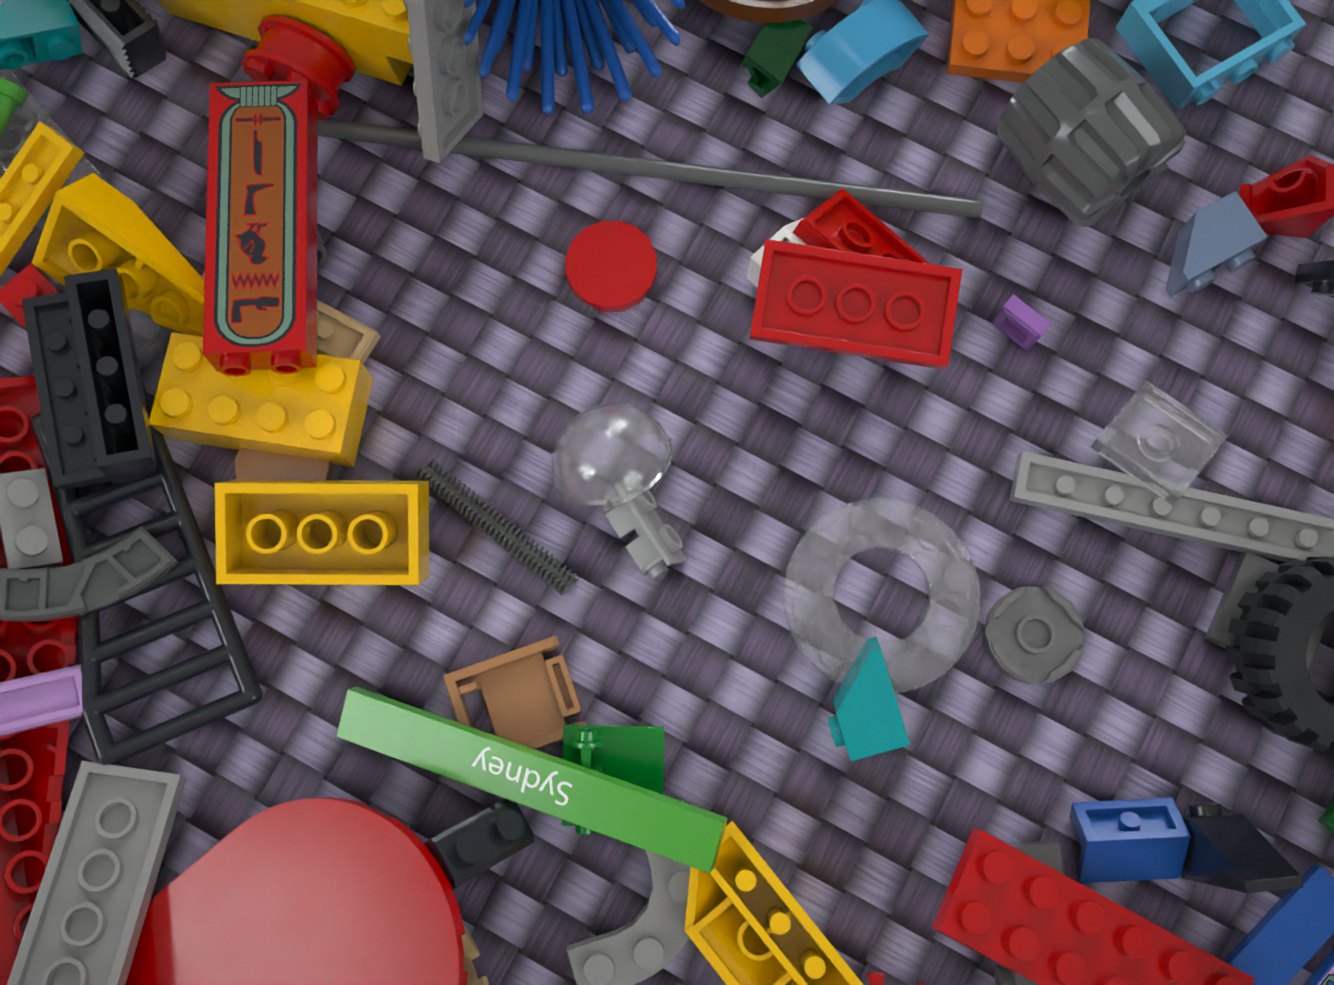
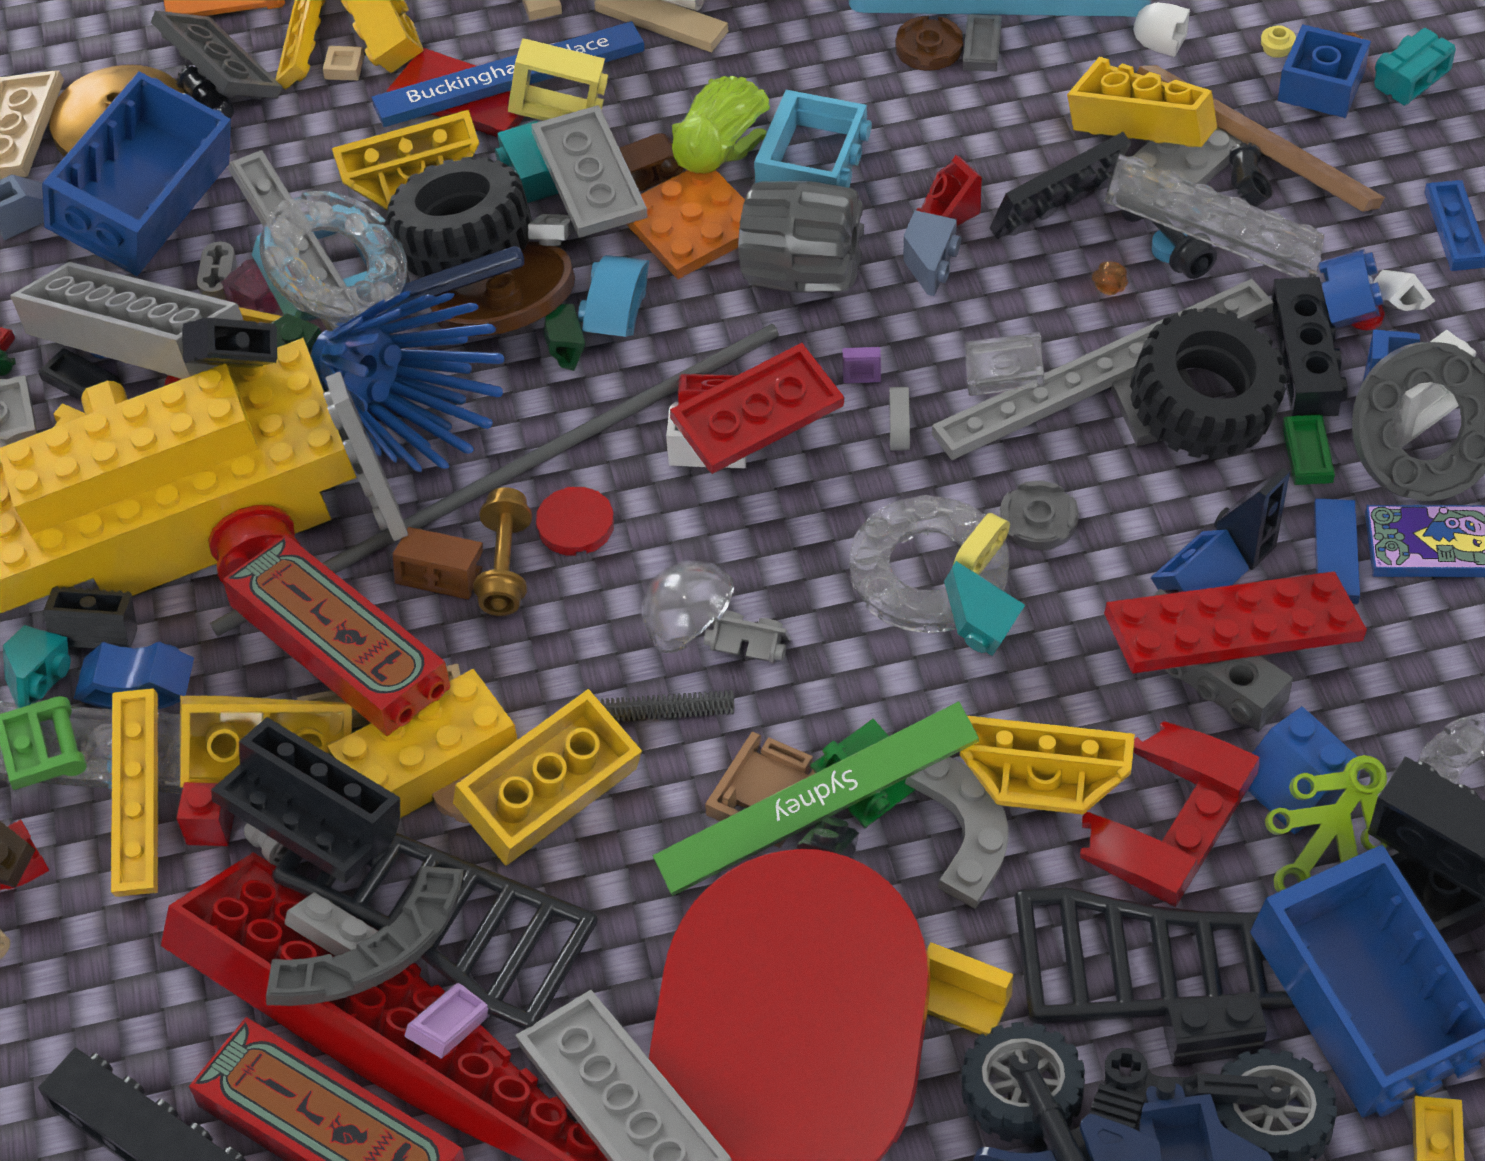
camera: 40 degrees left, 25 degrees down
none -> blue brick [74,641,194,710]
none -> dark orange hinge [392,527,483,600]
none -> pearl gold piece [473,487,532,616]
none -> light grey beam [889,387,910,451]
none -> light yellow beam [953,513,1010,575]

